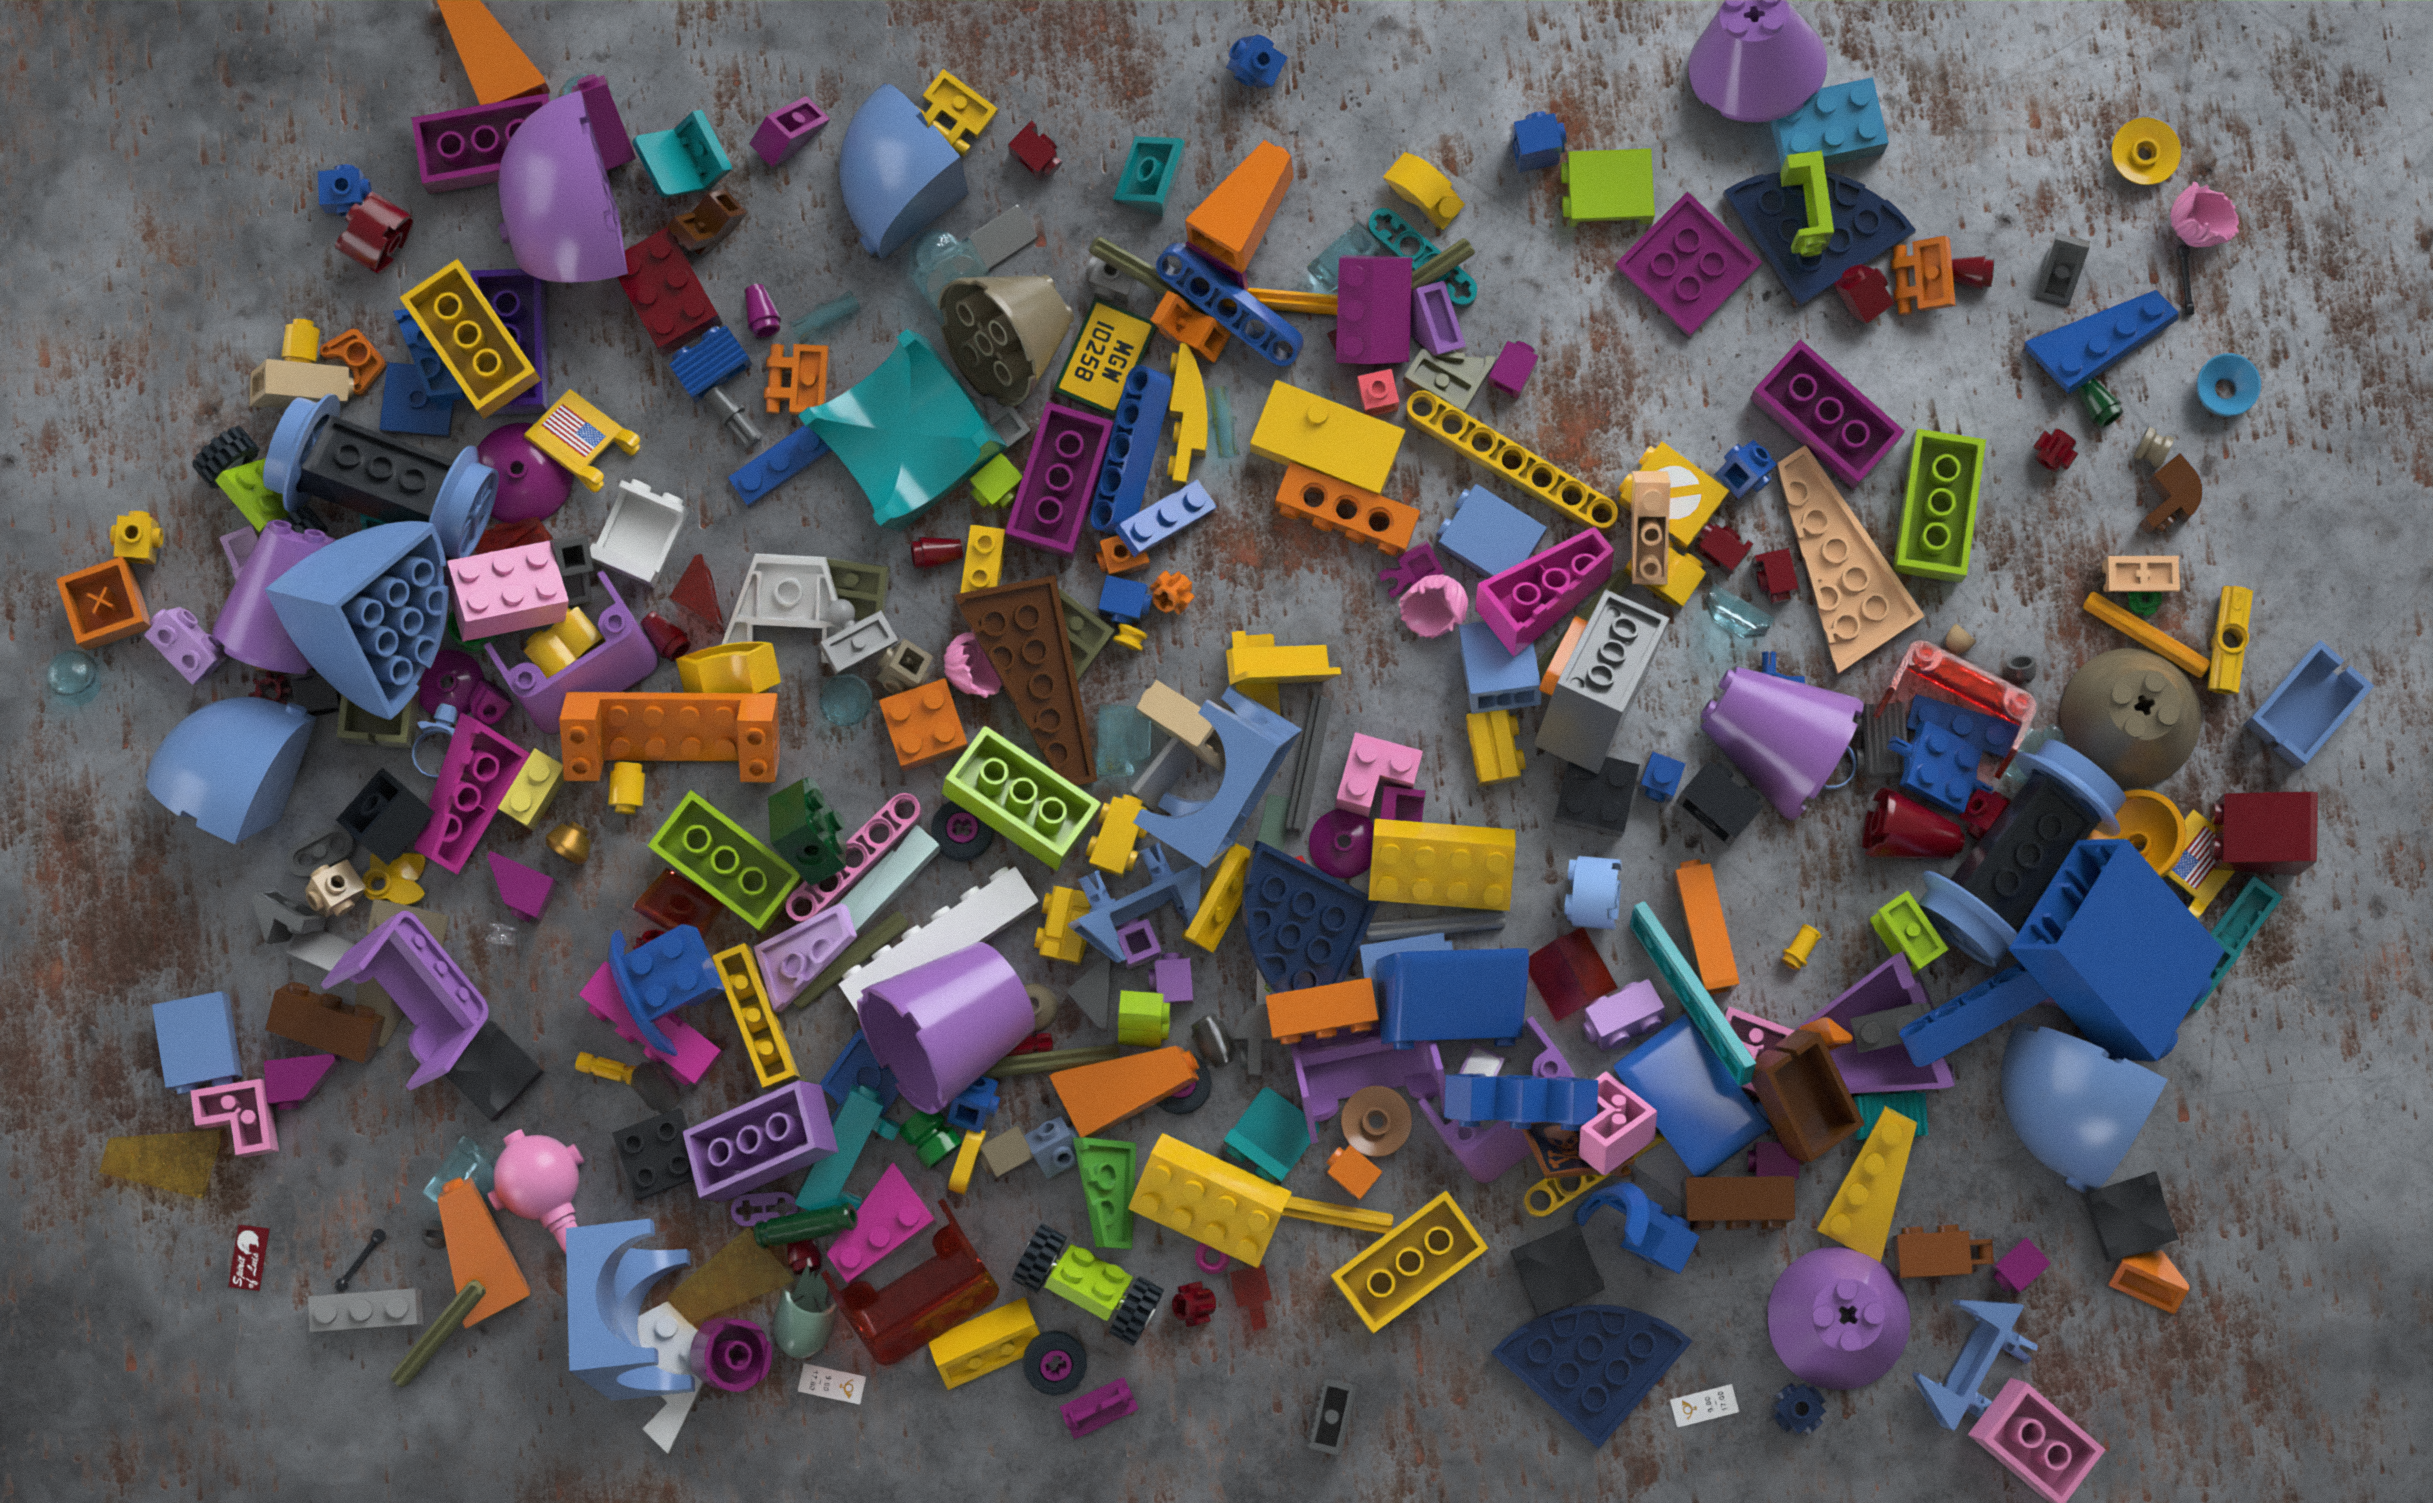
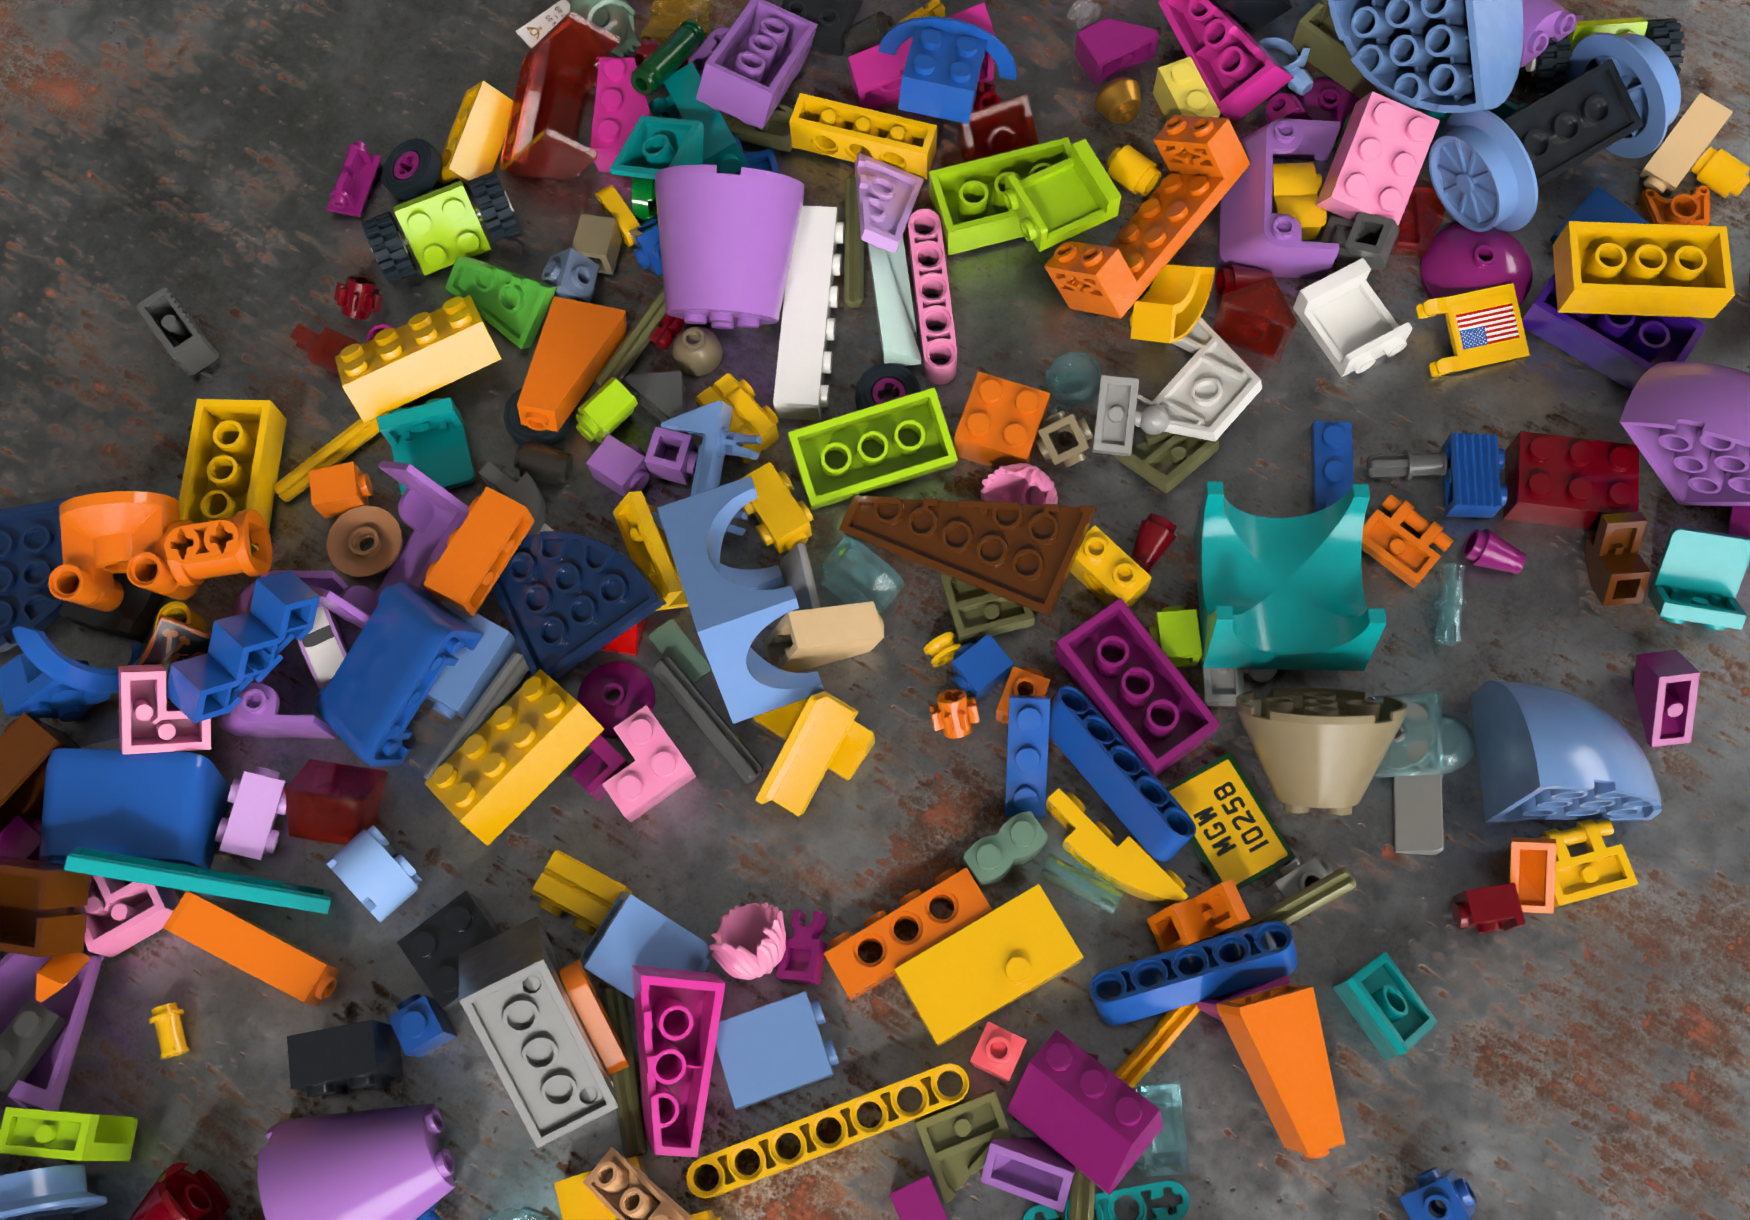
camera: 130 degrees right, 10 degrees down
dark green brick [768,776,847,886] -> none
none -> orange piece [48,491,273,612]
none -> teal slope [609,115,704,179]
none -> sand green brick [963,811,1048,890]
none -> lime panel [1002,139,1121,252]
none -> orange slope [1508,837,1557,914]

